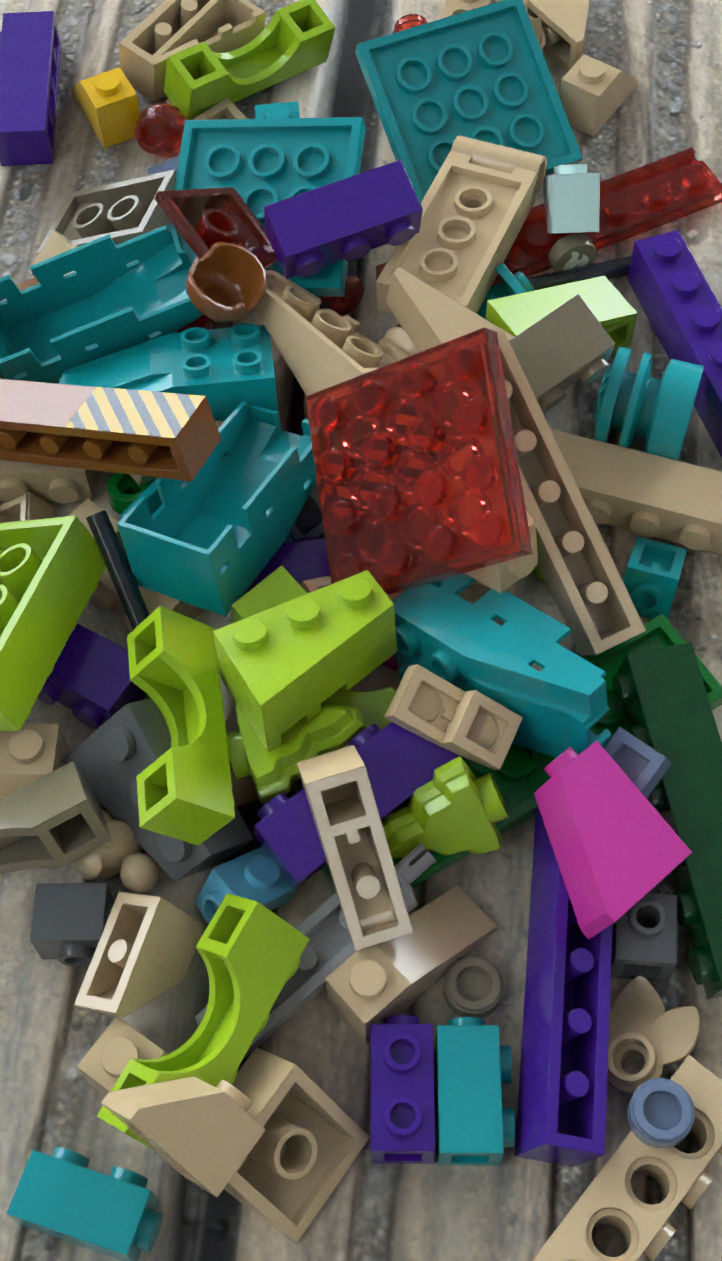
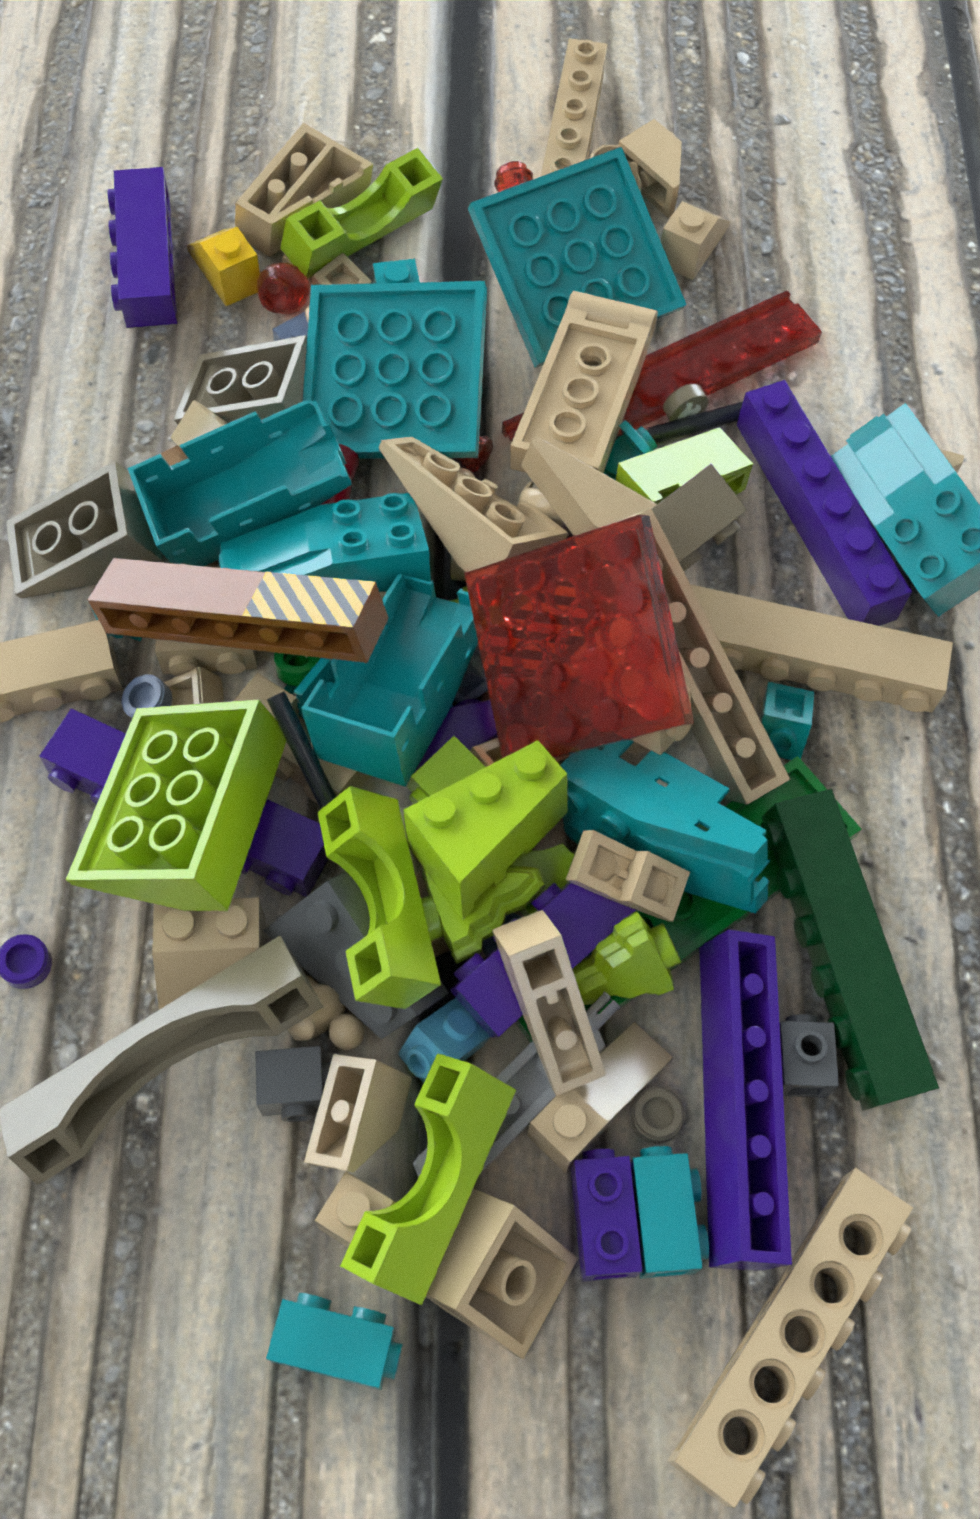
camera: 10 degrees left, 5 degrees up
tan slope [101,1076,266,1197] -> none
clear red slope [155,187,277,268] -> none
dark orange hair [185,242,267,323] -> none
dark purple brick [264,160,423,279] -> none
dark pink slope [534,740,692,940] -> none
light aqua slope [542,164,600,233] -> none
teal wheel [593,346,704,461] -> none
sand blue plate [604,727,672,799] -> none
tan plate [607,975,700,1095] -> none
sand blue tile [627,1078,695,1149] -> none

